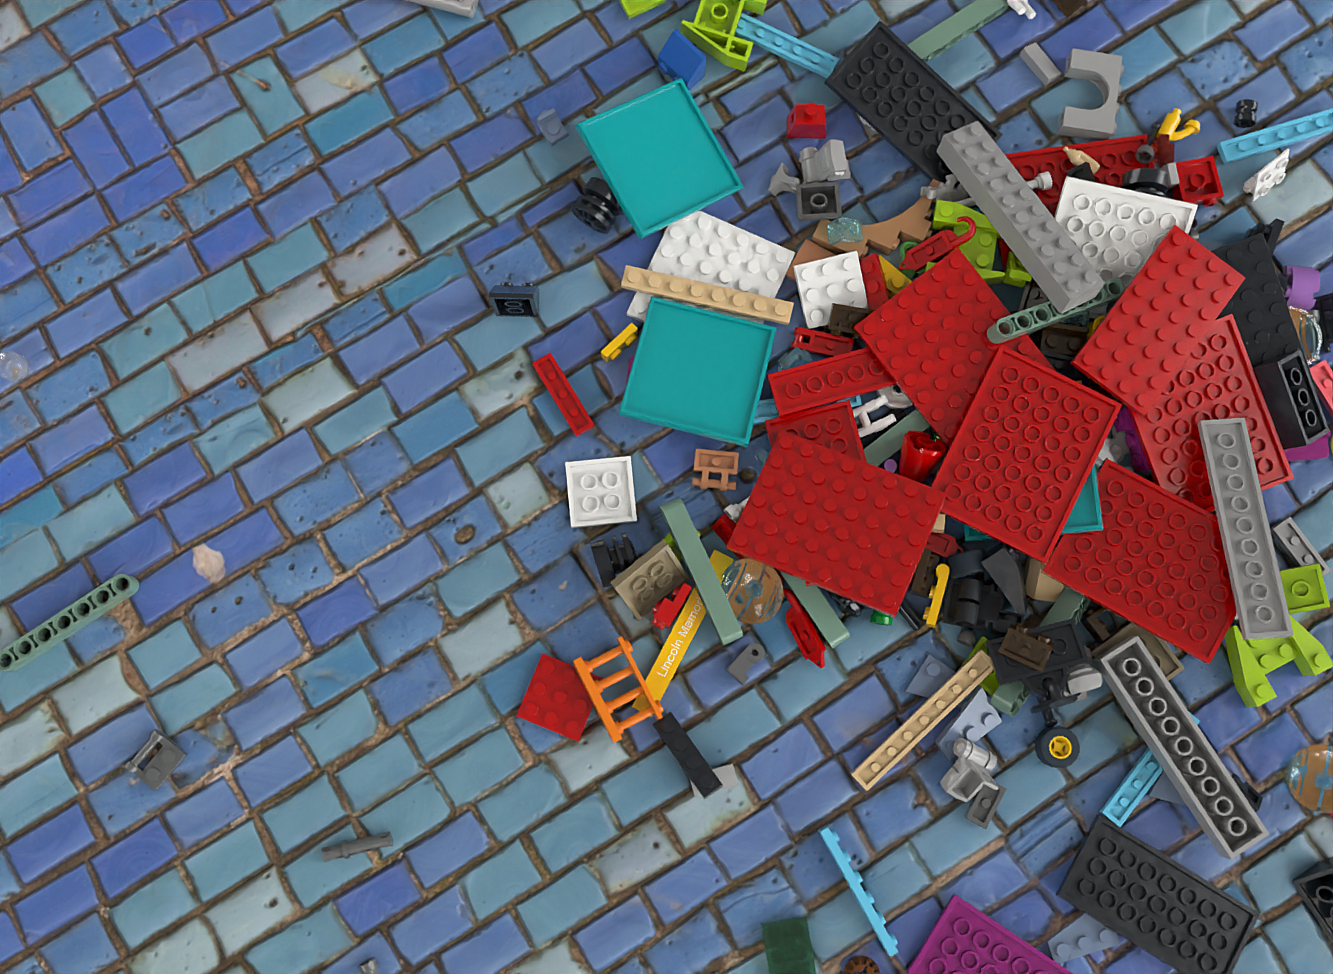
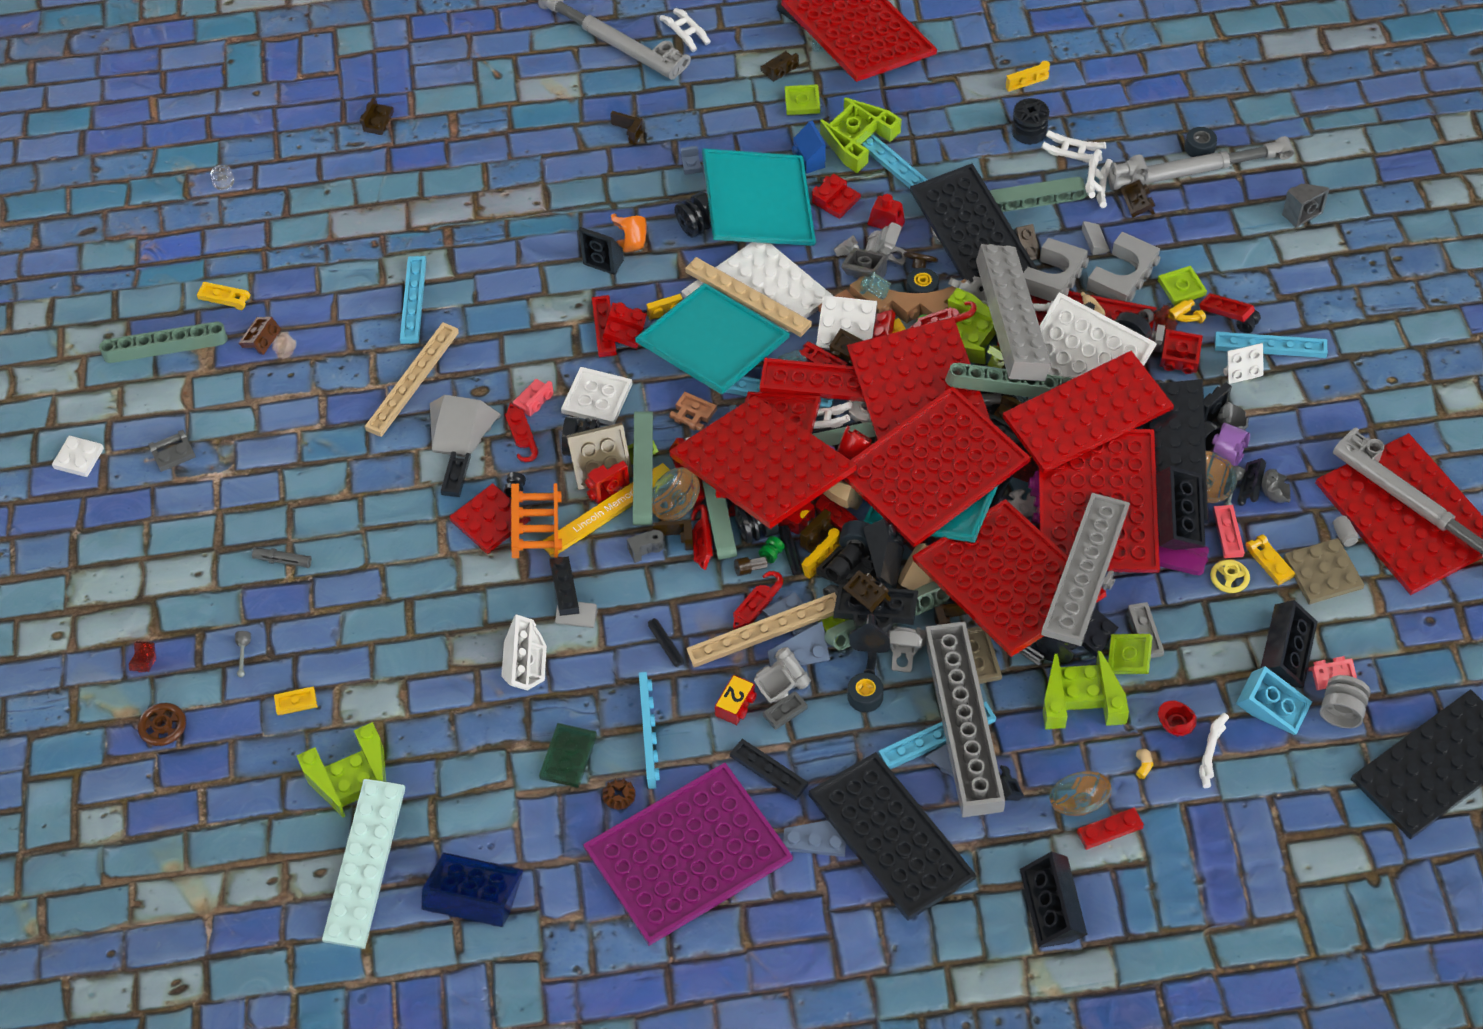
camera: 30 degrees right, 25 degrees down
none -> white plate [52,436,104,477]
none -> yellow plate [197,282,251,310]
none -> reddish brown bracket [239,317,281,355]
none -> dark brown bracket [360,97,394,135]
none -> tan plate [365,322,459,437]
none -> medium azure plate [400,256,427,344]
none -> light grey wedge [430,395,501,457]
none -> black hinge [440,451,471,497]
none -> white wedge [502,615,547,691]
none -> black wheel [504,472,526,497]
none -> red plate [505,403,538,462]
none -> coral bracket [513,379,554,417]
none -> red plate [602,302,647,349]
none -> dark brown bracket [610,111,644,145]
none -> orange piece [611,213,647,253]
none -> black axle [648,618,684,667]
none -> dark brown bracket [653,520,693,550]
none -> brick [715,675,757,725]
none -> black plate [730,739,808,800]
none -> red plate [733,571,784,630]
none -> dark brown piece [734,557,768,576]
none -> red plate [812,173,861,219]
none -> dark brown piece [903,252,938,269]
none -> black wheel [906,268,939,293]
none -> dark brown bracket [1014,224,1041,261]
none -> light grey arch [1024,238,1089,301]
none -> lime plate [1158,265,1207,306]
none -> red plate [1199,293,1255,322]
none -> dark grey hair [1217,402,1249,430]

